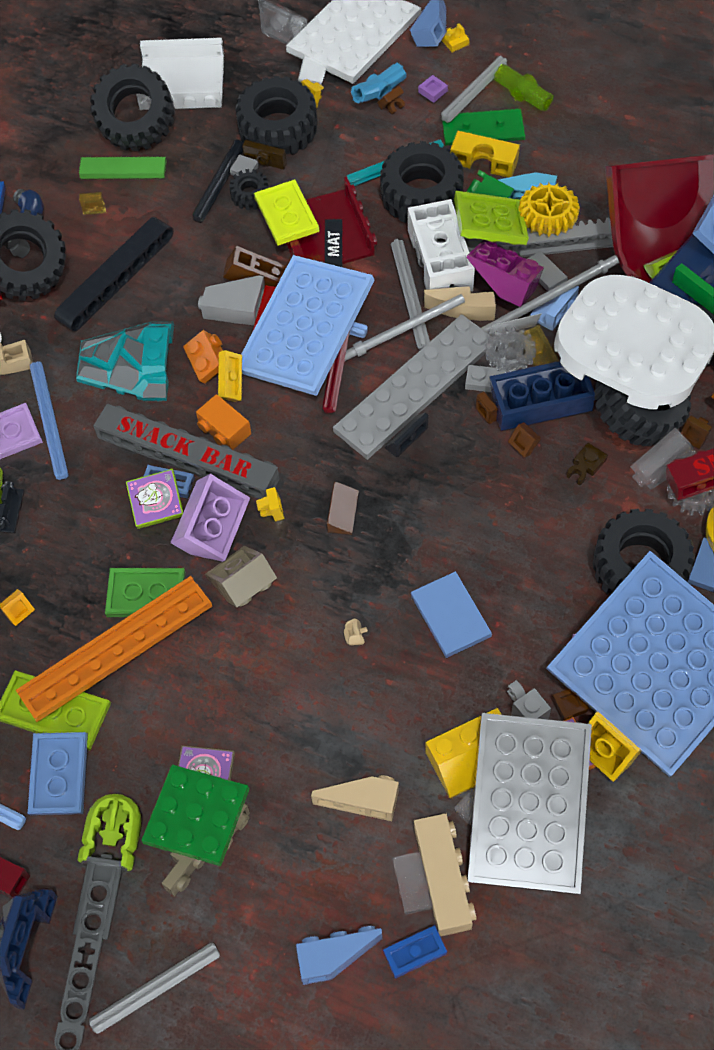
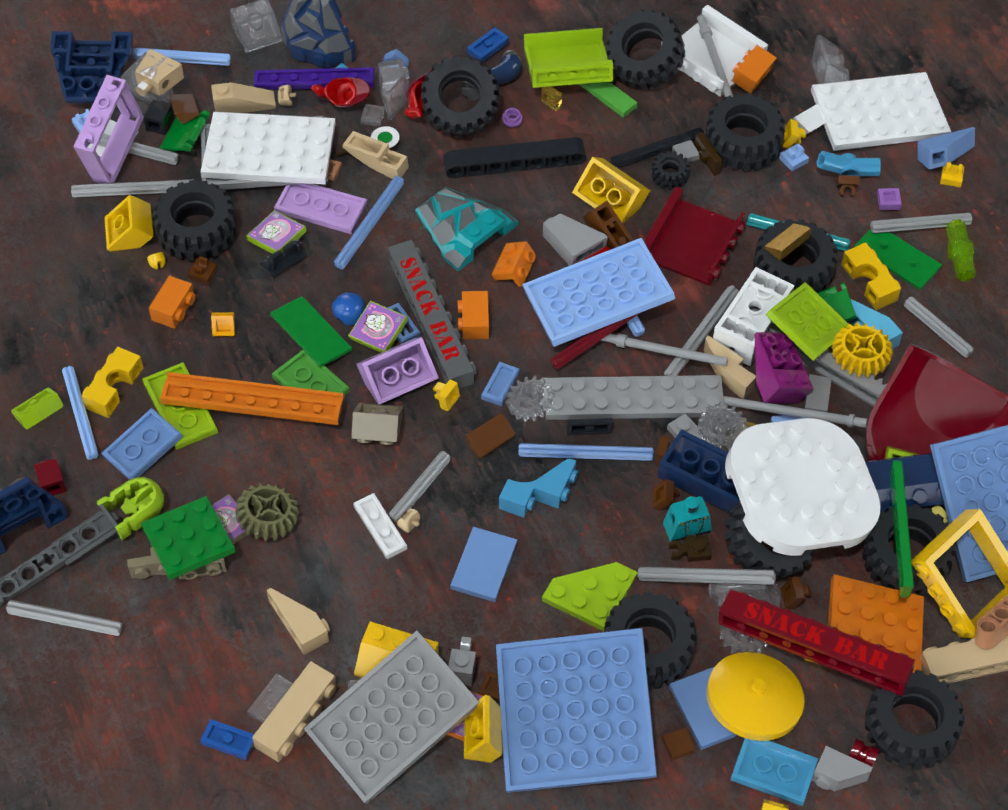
camera: 40 degrees right, 5 degrees down
yellow plate [218,350,242,402] -> none
neon yellow tile [254,180,319,245] -> none
medium blue slope [296,926,382,985] -> none
black sticker [325,219,342,267] -> none
white sticker [488,313,542,336] -> none
none -> olive gear [235,482,299,542]
none -> green piece [270,296,352,368]
none -> blue hair [332,292,366,326]
none -> white tile [354,493,407,559]
none -> light grey axle [389,451,451,522]
none -> medium blue tile [481,361,520,407]
none -> dark azure arch [499,459,579,518]
none -> medium lavender plate [502,108,522,127]
none -> clear gear [506,376,555,422]
none -> medium blue axle [518,443,654,461]
none -> lime panel [524,28,613,88]
none -> lime plate [542,562,638,631]
none -> yellow slope [572,157,651,224]
none -> light grey axle [637,567,776,584]
none -> teal torso [663,496,712,542]
none -> light grey bar [697,15,733,97]
none -> orange brick [731,45,777,94]
none -> pearl gold slope [764,223,811,261]
none -> light blue tile [779,143,809,171]
none -> light grey axle [904,296,974,358]

